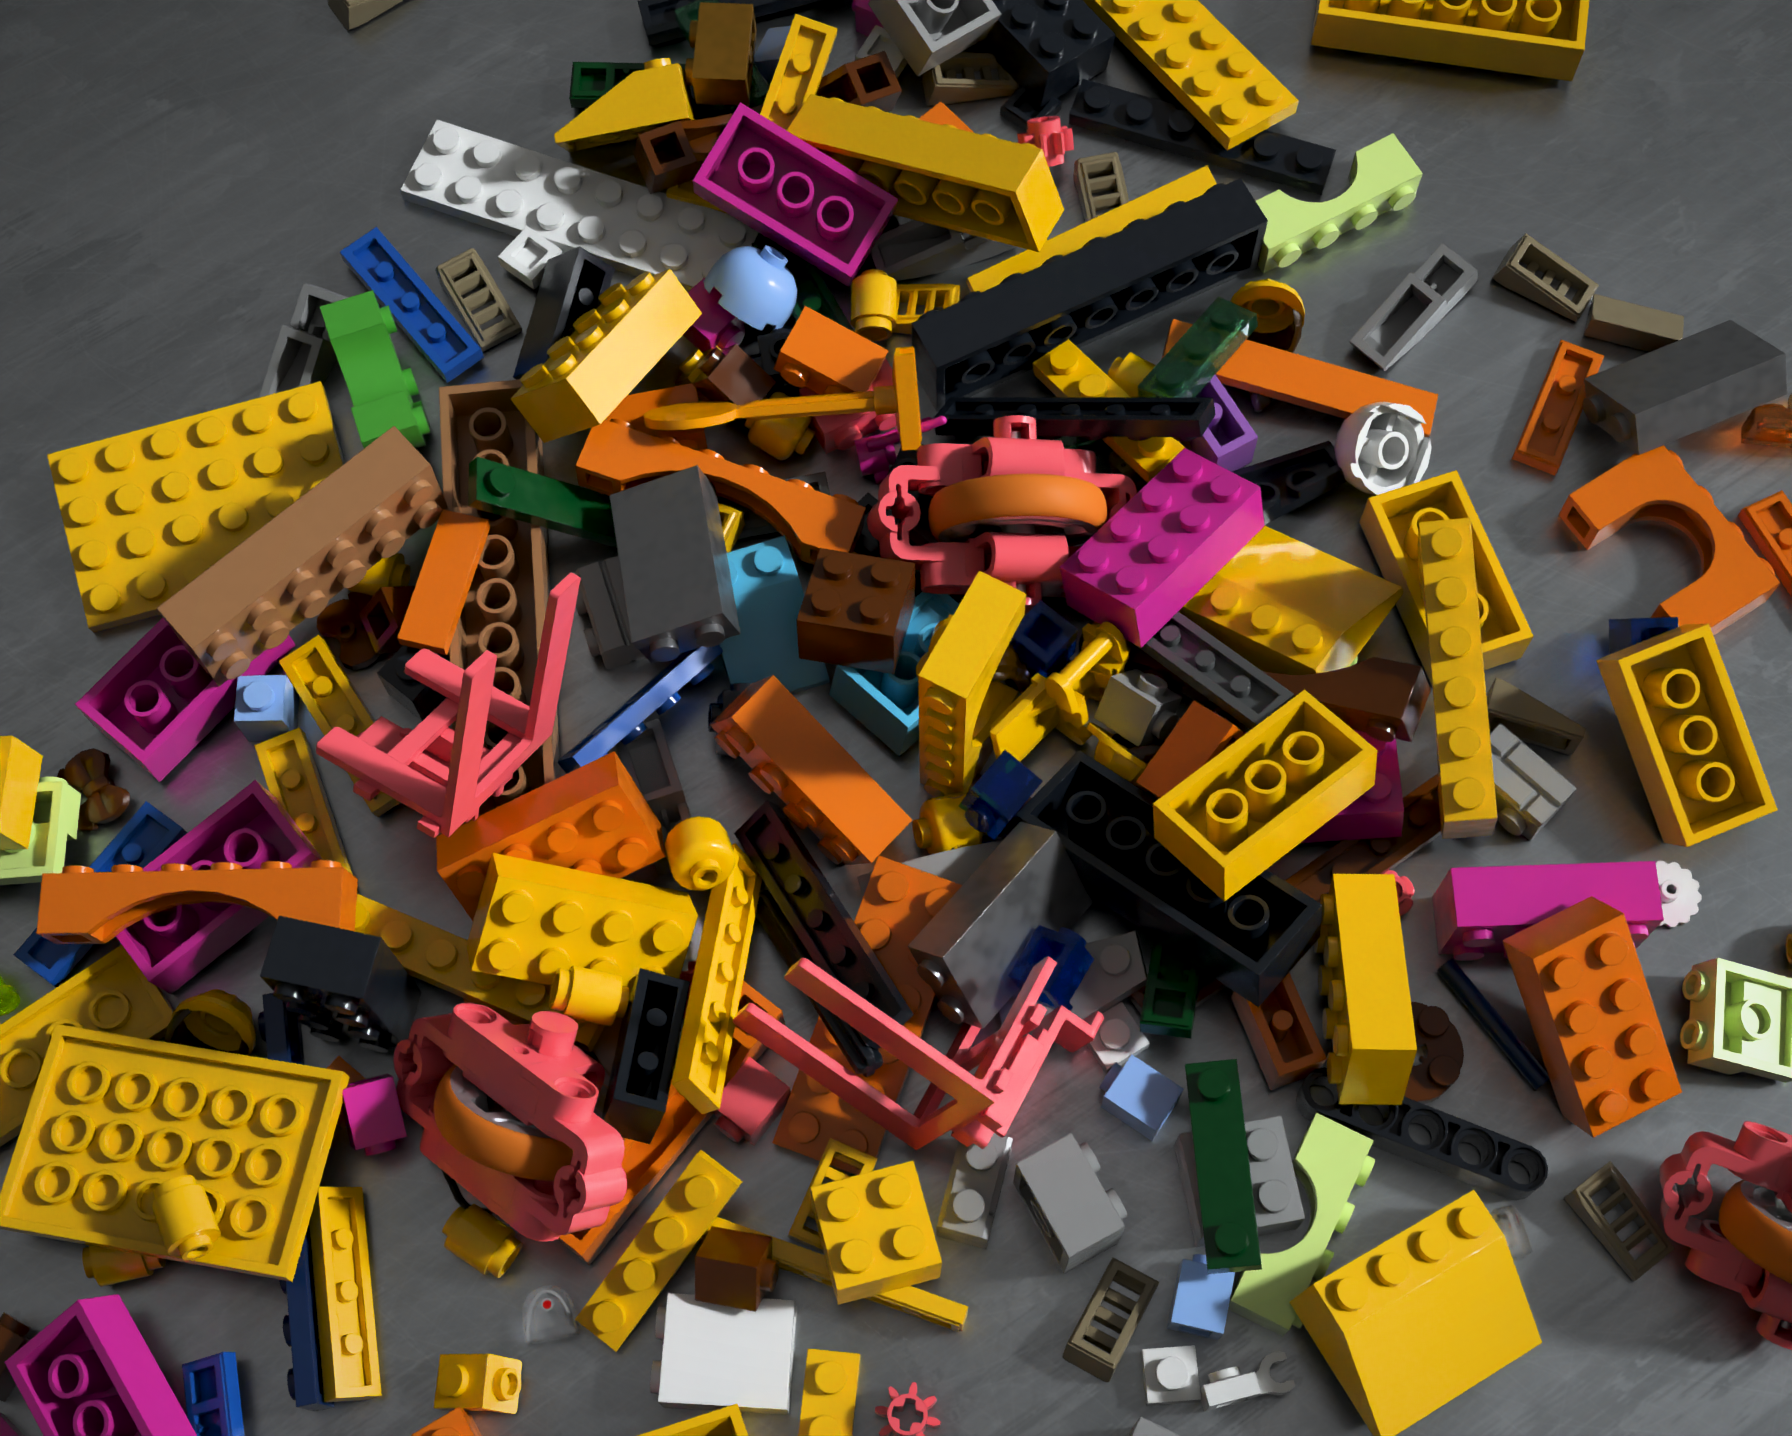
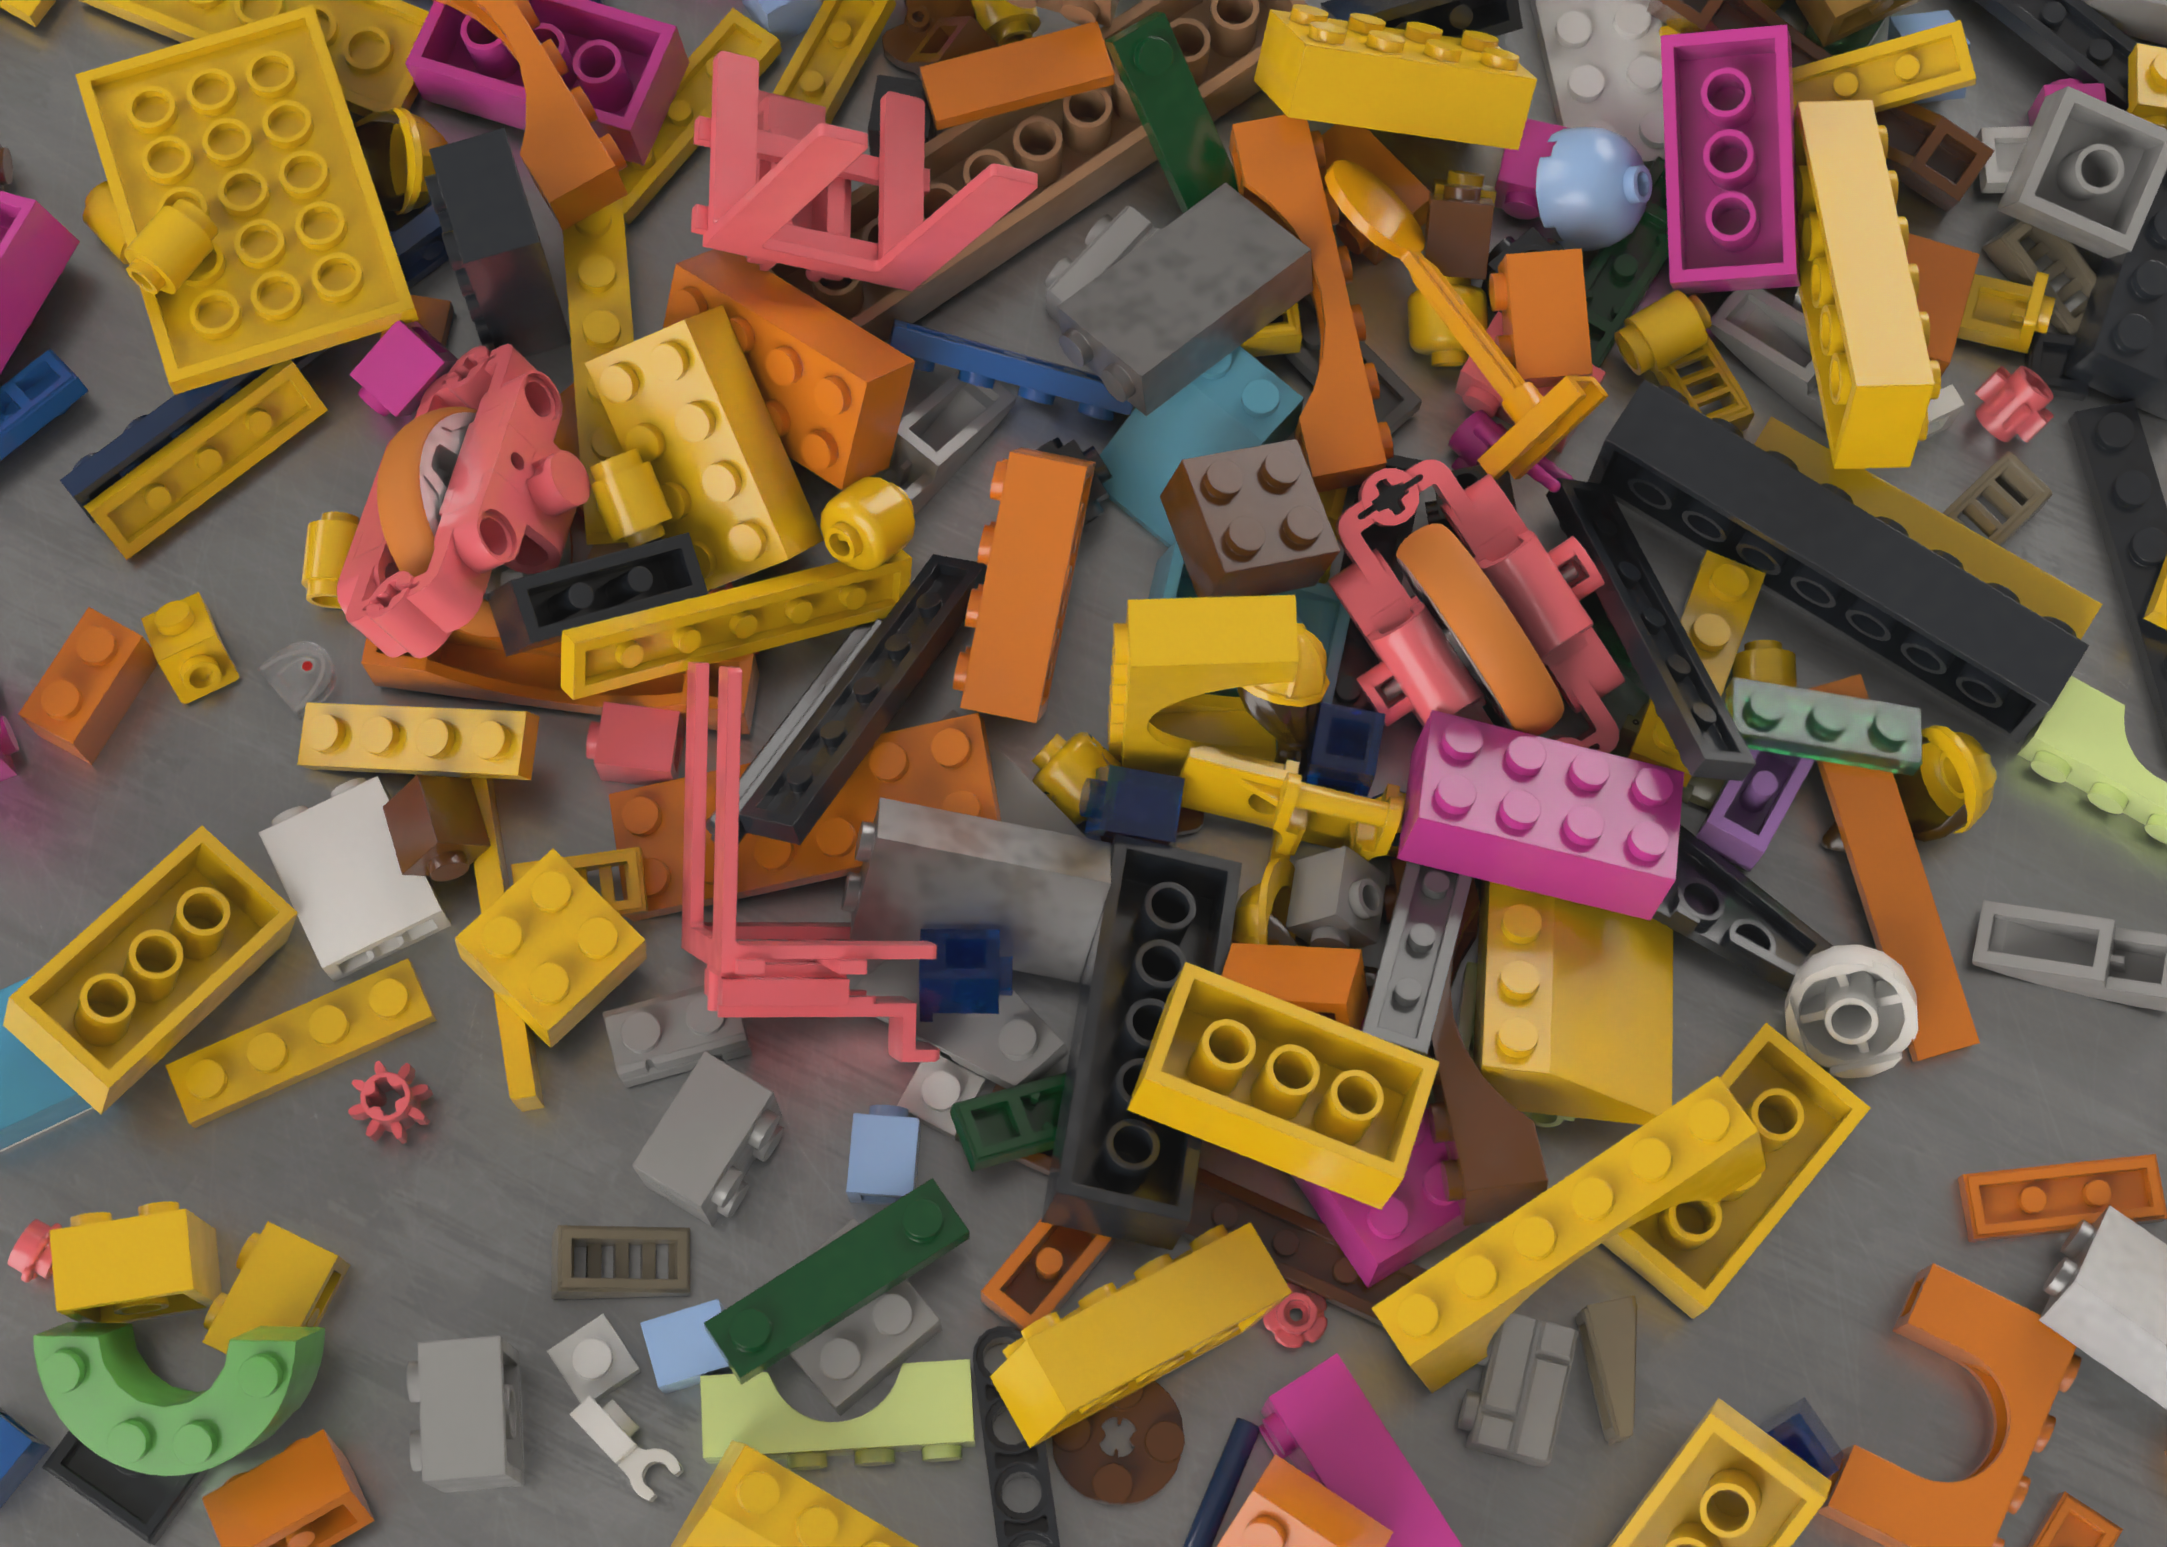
camera: 55 degrees right, 5 degrees up
none -> yellow bracket [1957,271,2056,354]

